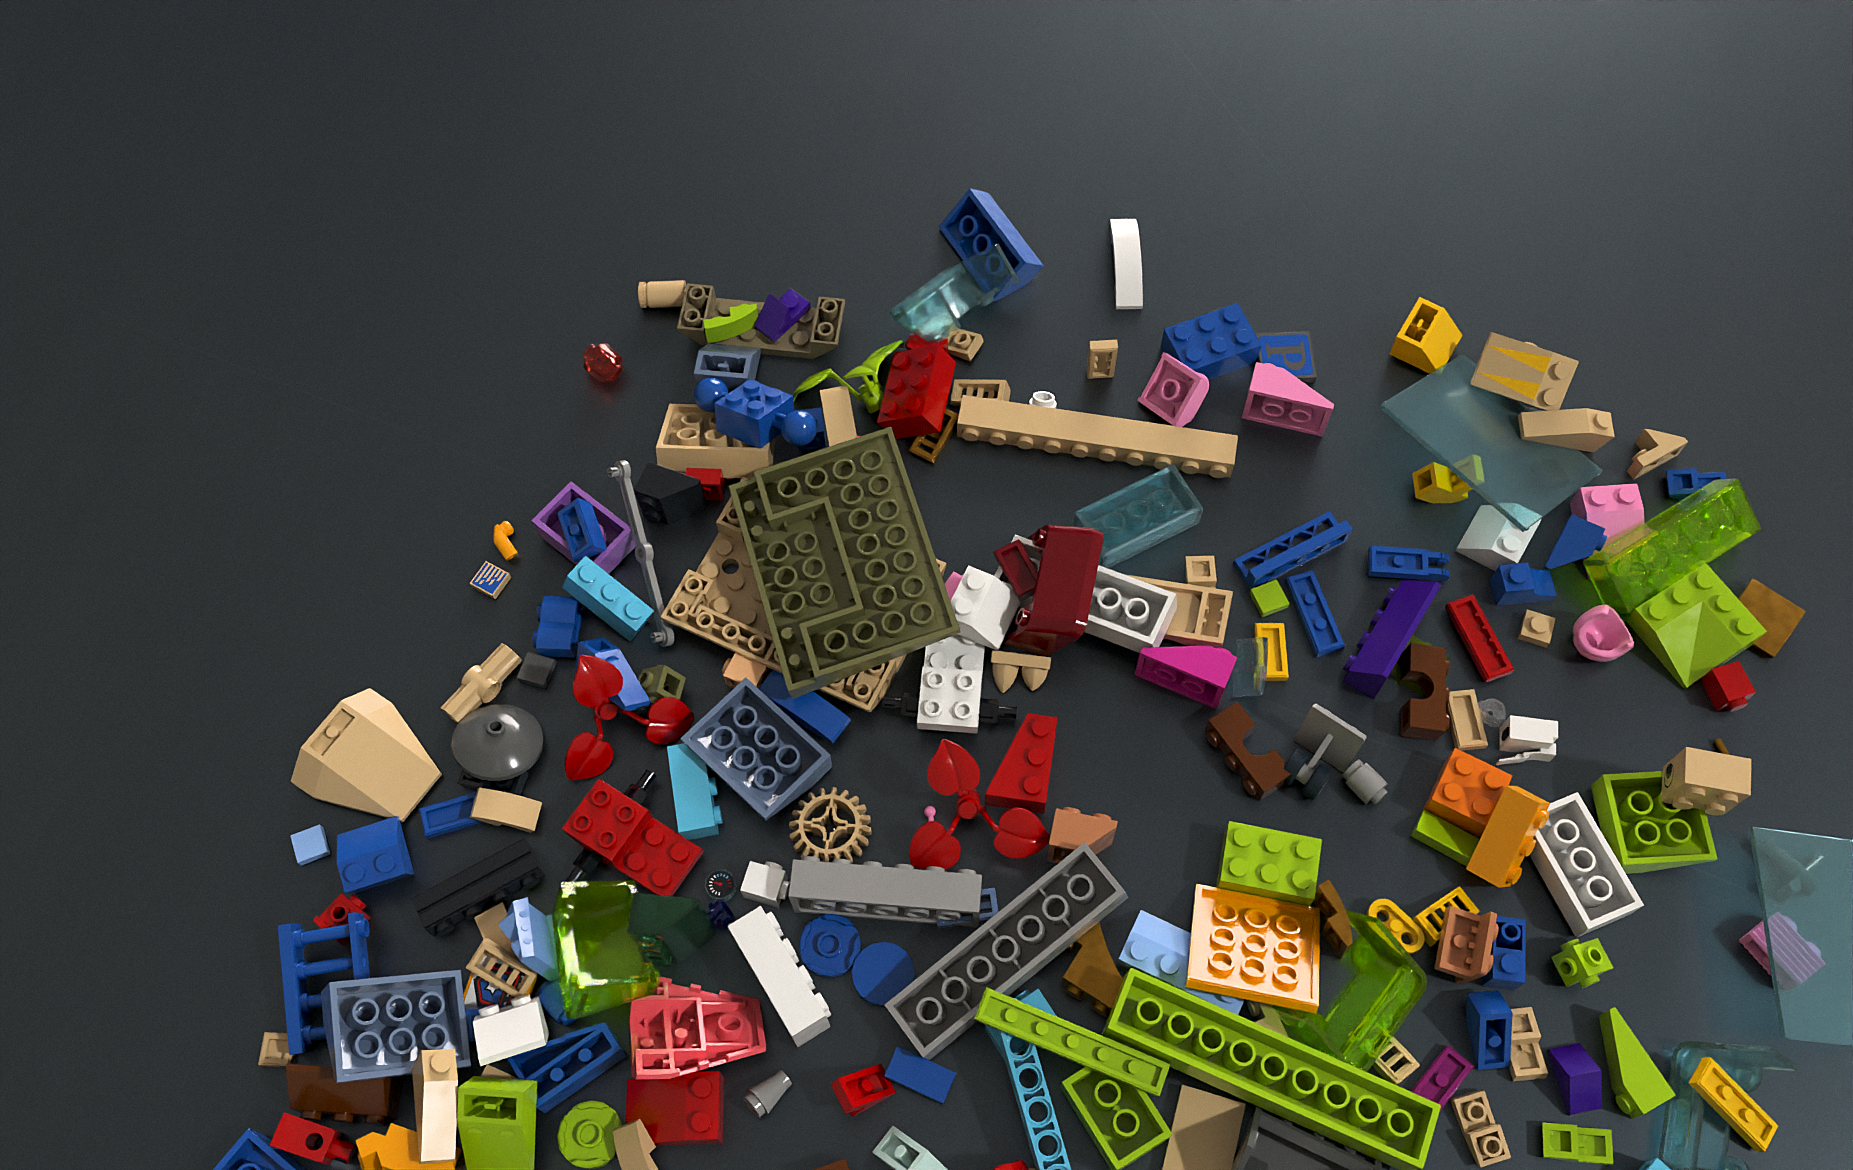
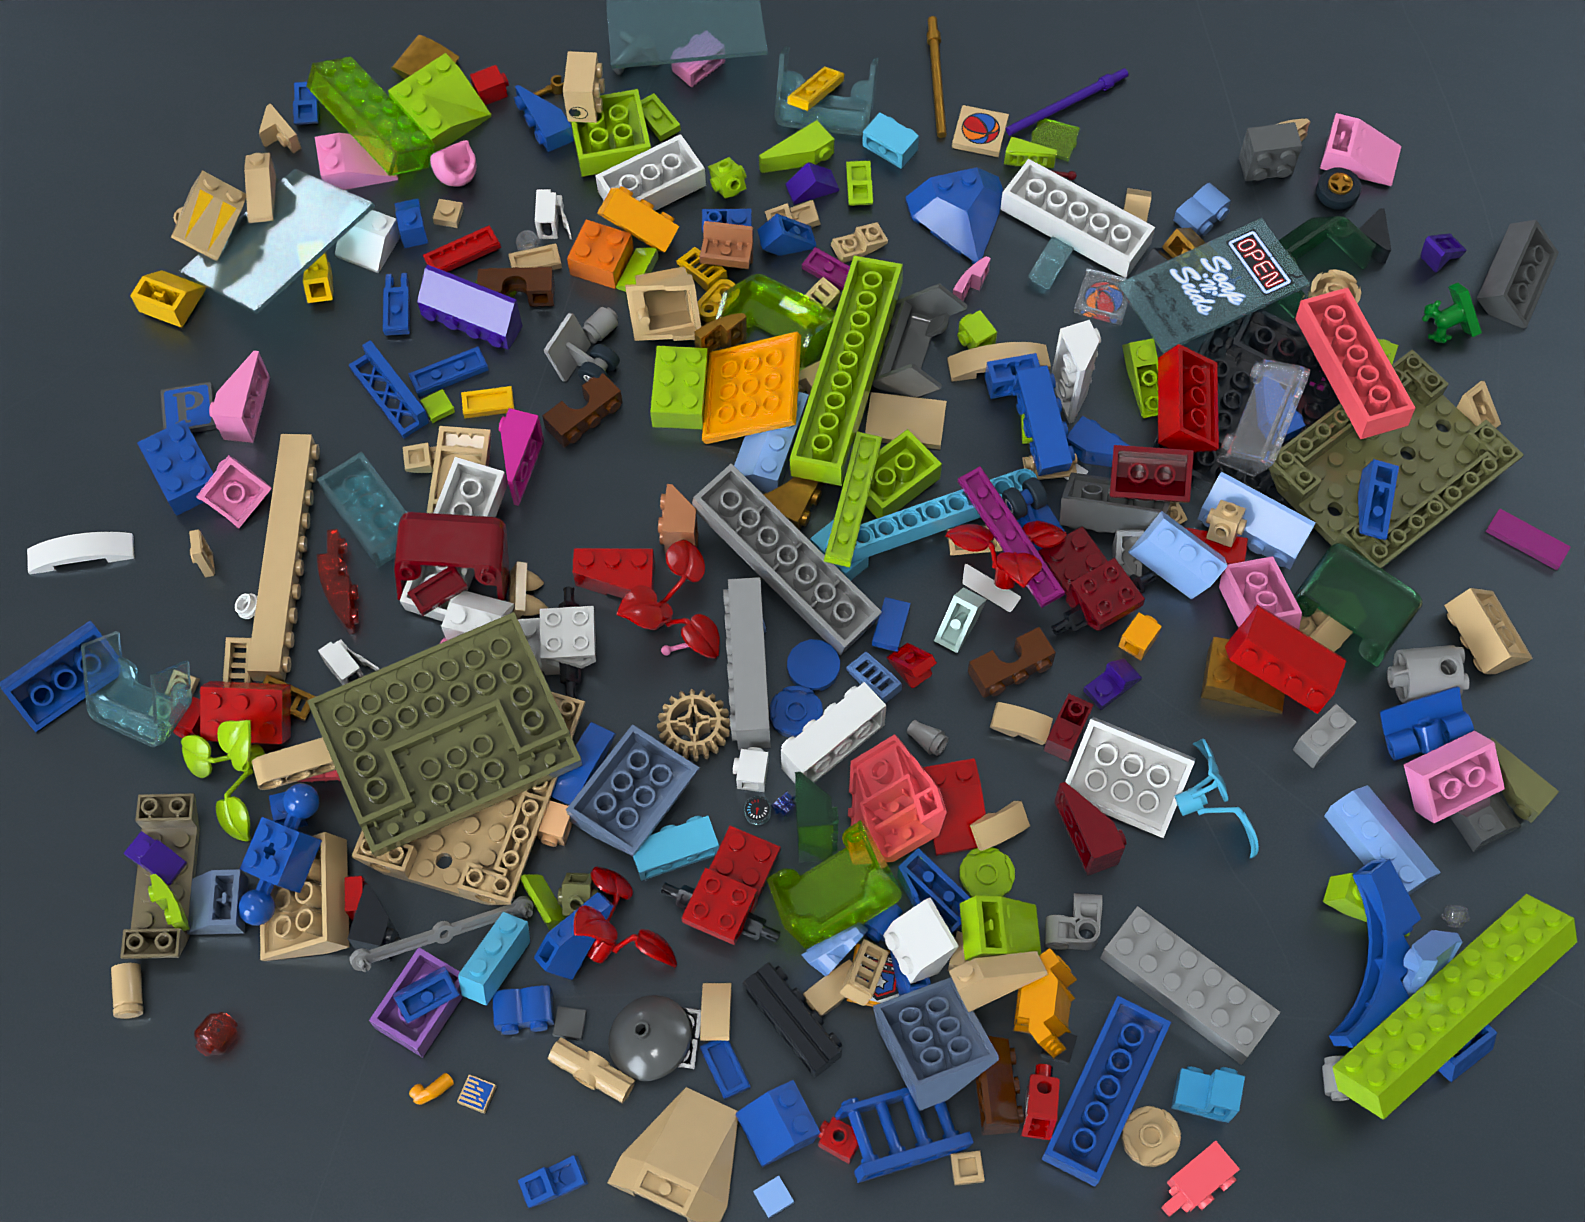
camera: 100 degrees left, 0 degrees up
clear light blue slope [1232,637,1268,697] -> none
blue slope [1544,514,1608,569] -> none
none -> clear red slope [317,529,359,634]
none -> white piece [318,640,379,685]
none -> blue slope [514,85,574,152]
none -> blue slope [518,1155,588,1208]
none -> lime slope [521,874,567,930]
none -> tan piece [625,267,701,341]
none -> lime plate [641,93,681,142]
none -> medium blue slope [846,652,902,704]

